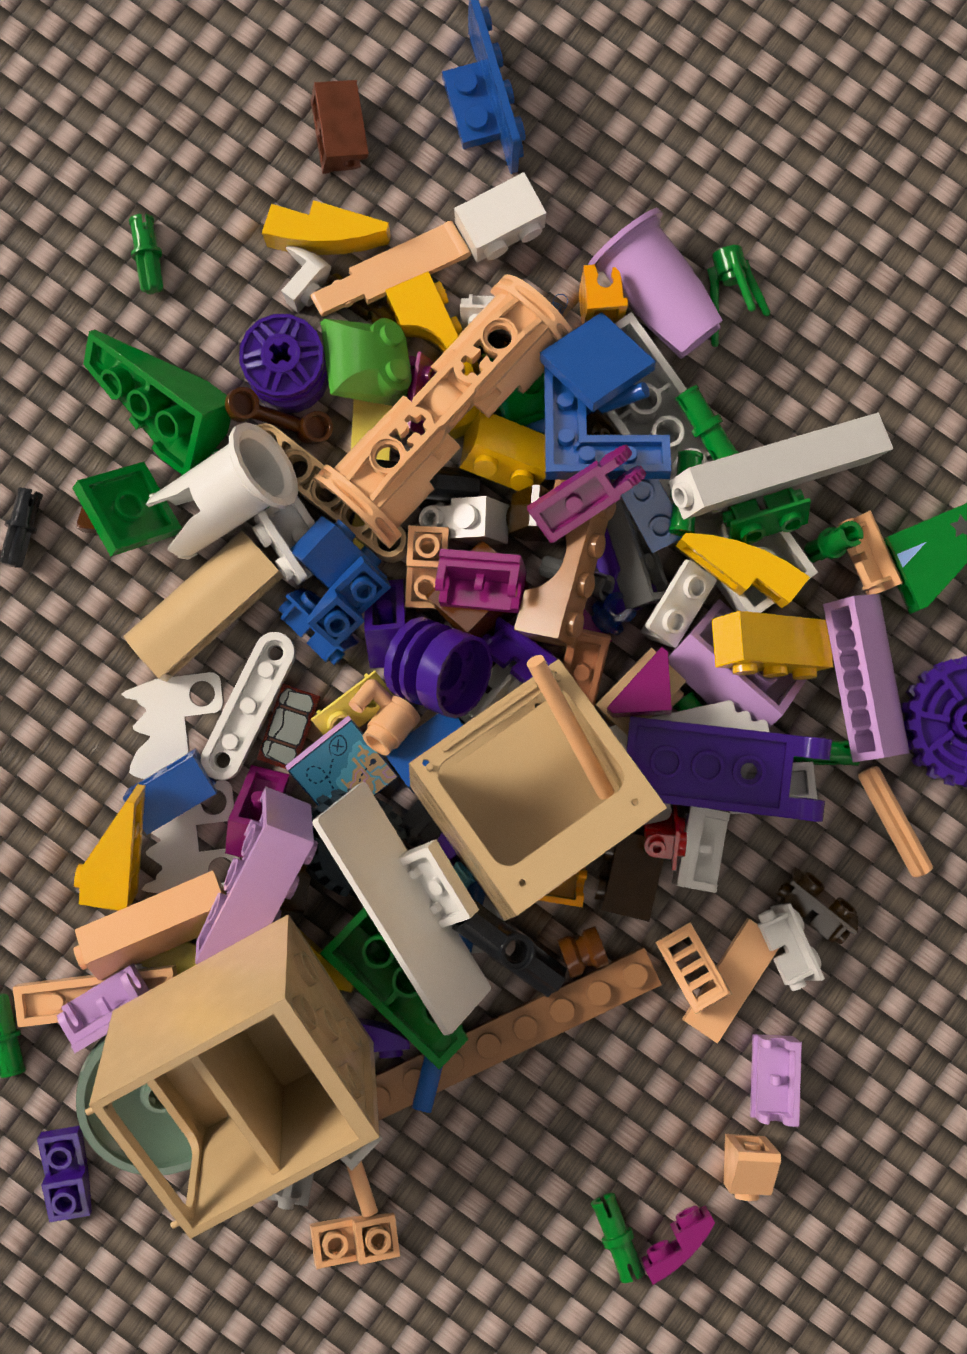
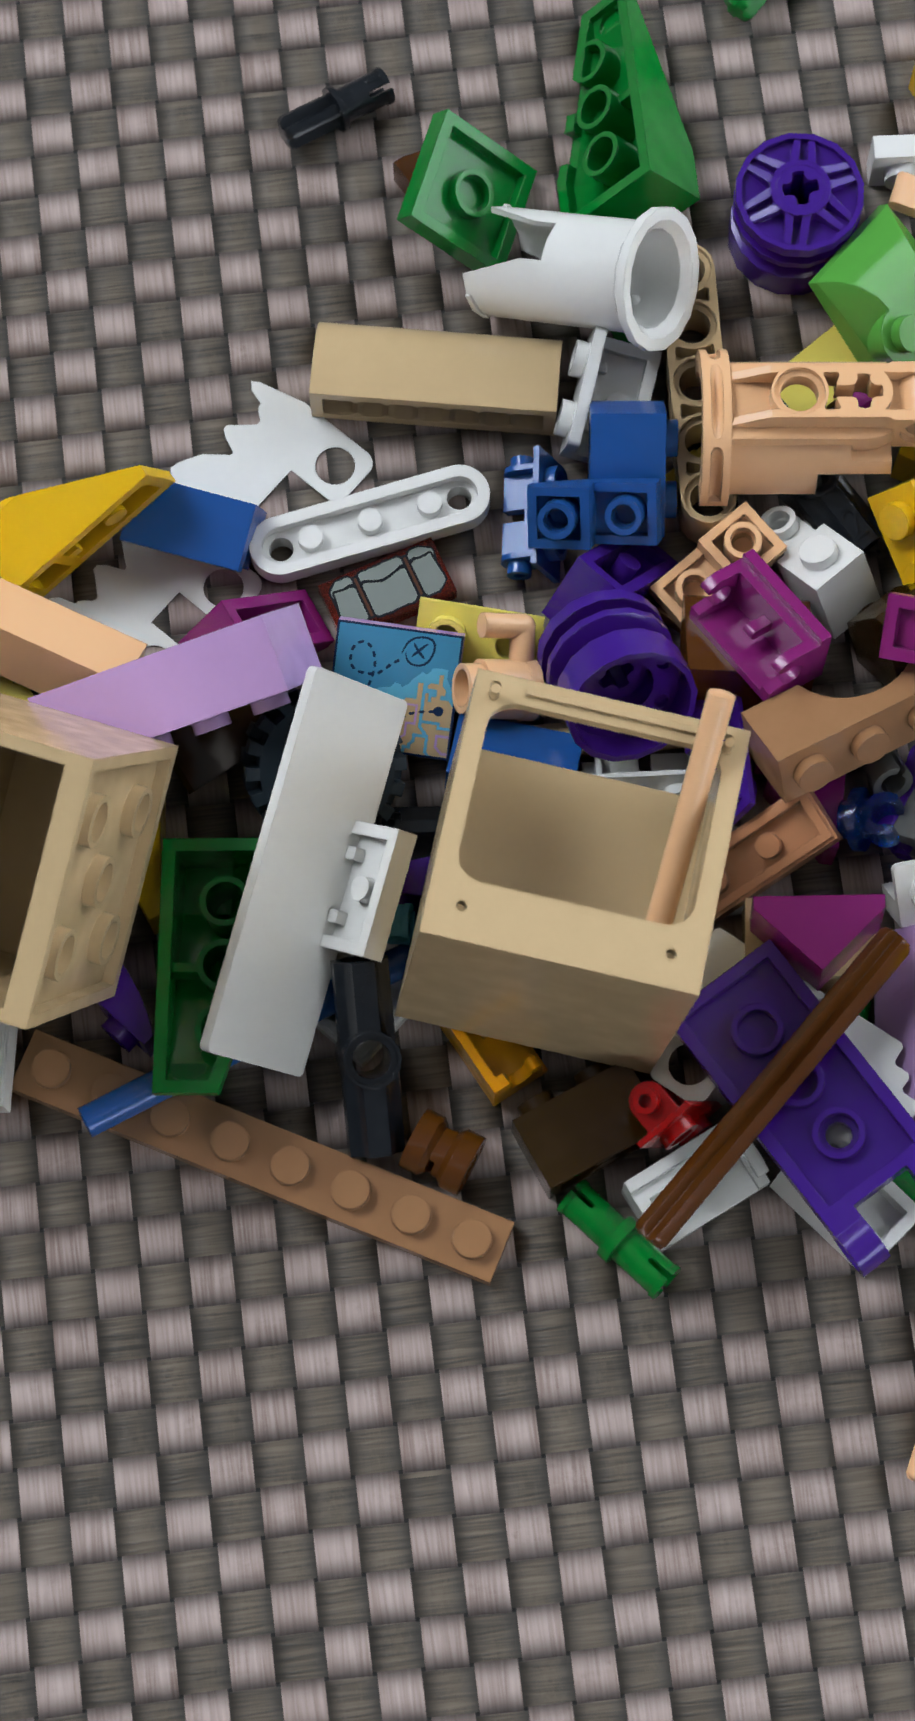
camera: 50 degrees right, 10 degrees down
reddish brown bar [225,387,333,444] -> none
green pin [591,1193,645,1283] -> none
magenta slope [641,1205,715,1285] -> none
light nougat slope [656,922,732,1014] -> none
light nougat tile [682,918,779,1044] -> none
light nougat slope [723,1134,781,1201] -> none
lavender hinge [750,1034,802,1127] -> none
white hinge [758,903,825,991] -> none
dark brown hinge [776,867,858,945] -> none
none -> green pin [557,1179,681,1300]
none -> reddish brown axle [636,927,910,1249]

